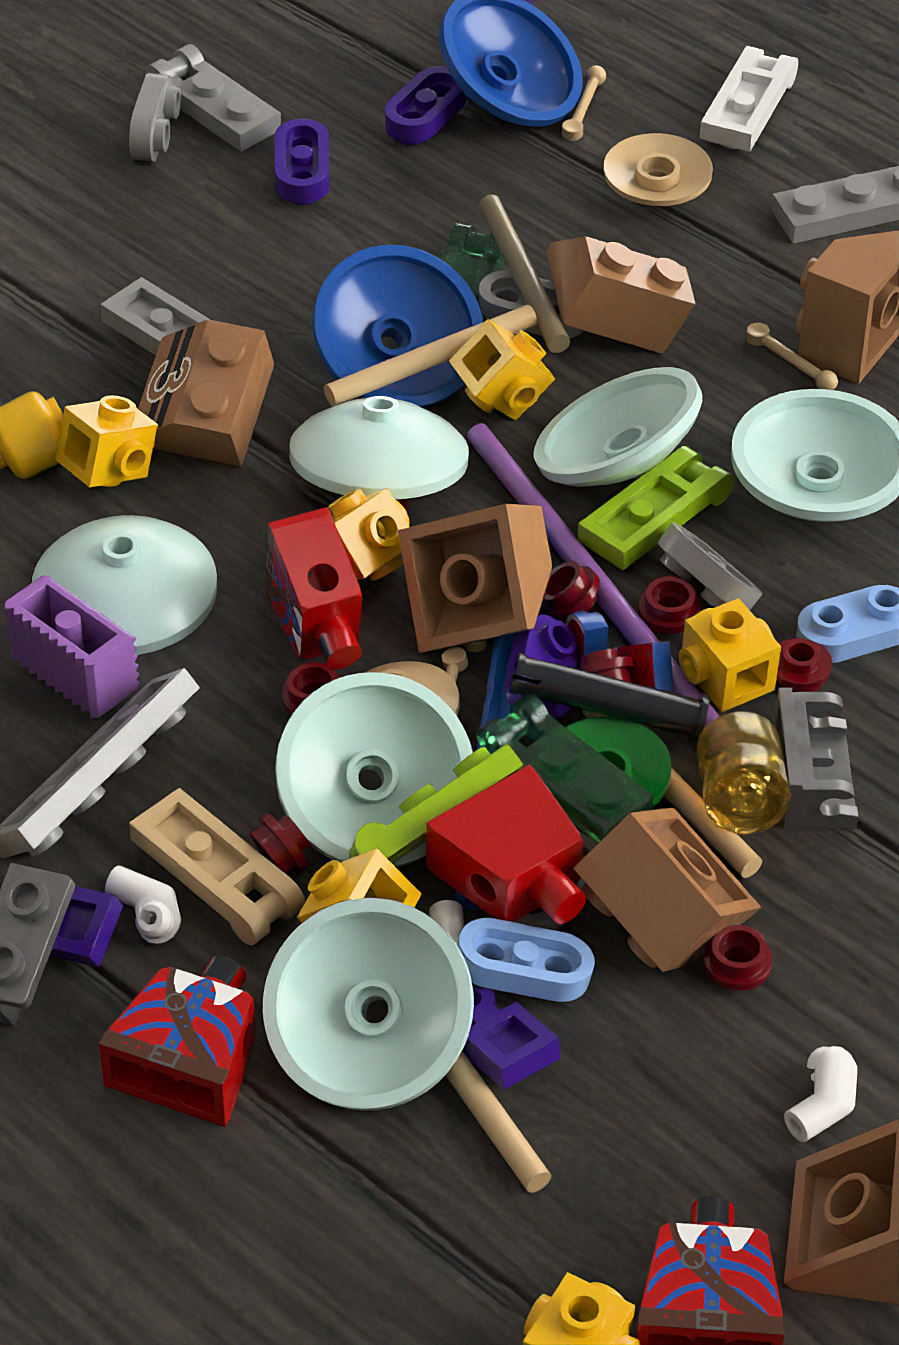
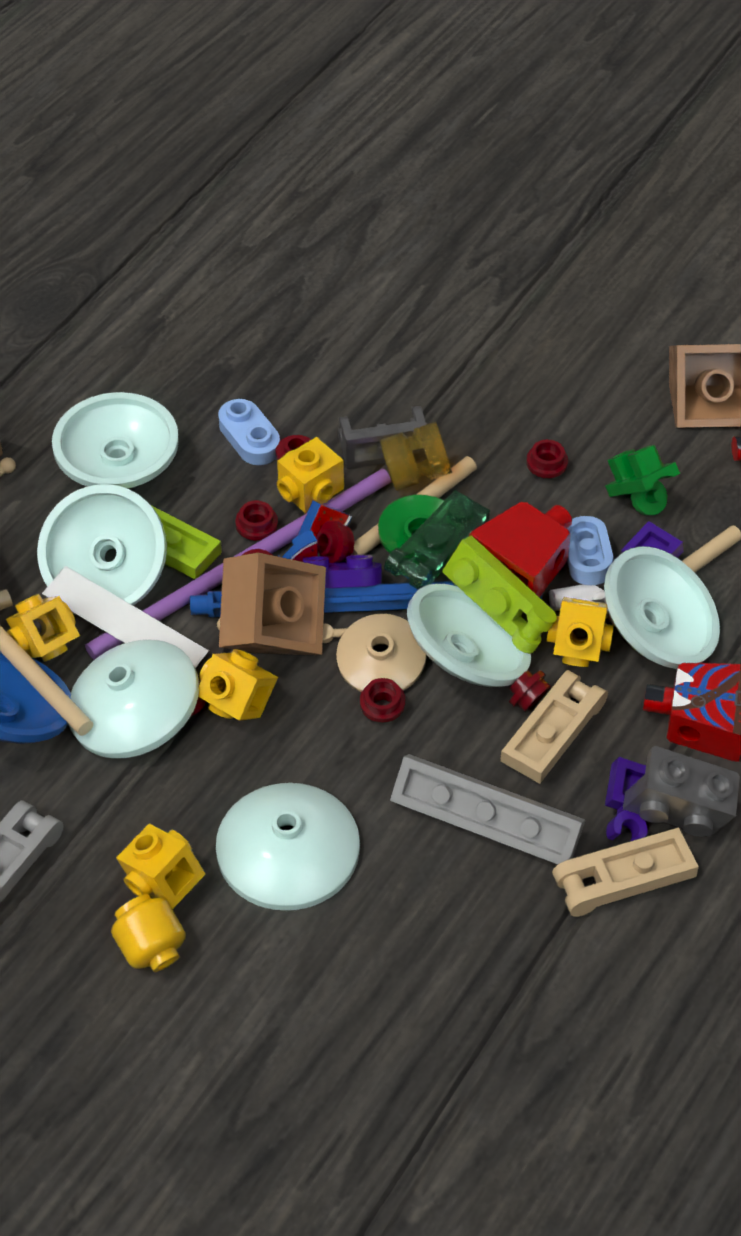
camera: 100 degrees left, 5 degrees up
medium lavender brick [5,575,140,718] -> none
white arm [105,865,181,944] -> none
medium nougat slope [138,319,274,467] -> none
red torso [266,507,362,669] -> none
black pin [509,653,709,744] -> none
medium nougat slope [573,808,761,972] -> none
light grey plate [657,522,762,610] -> none
white arm [784,1046,857,1142] -> none
none -> white sticker [42,566,209,668]
none -> green hips [605,445,680,516]

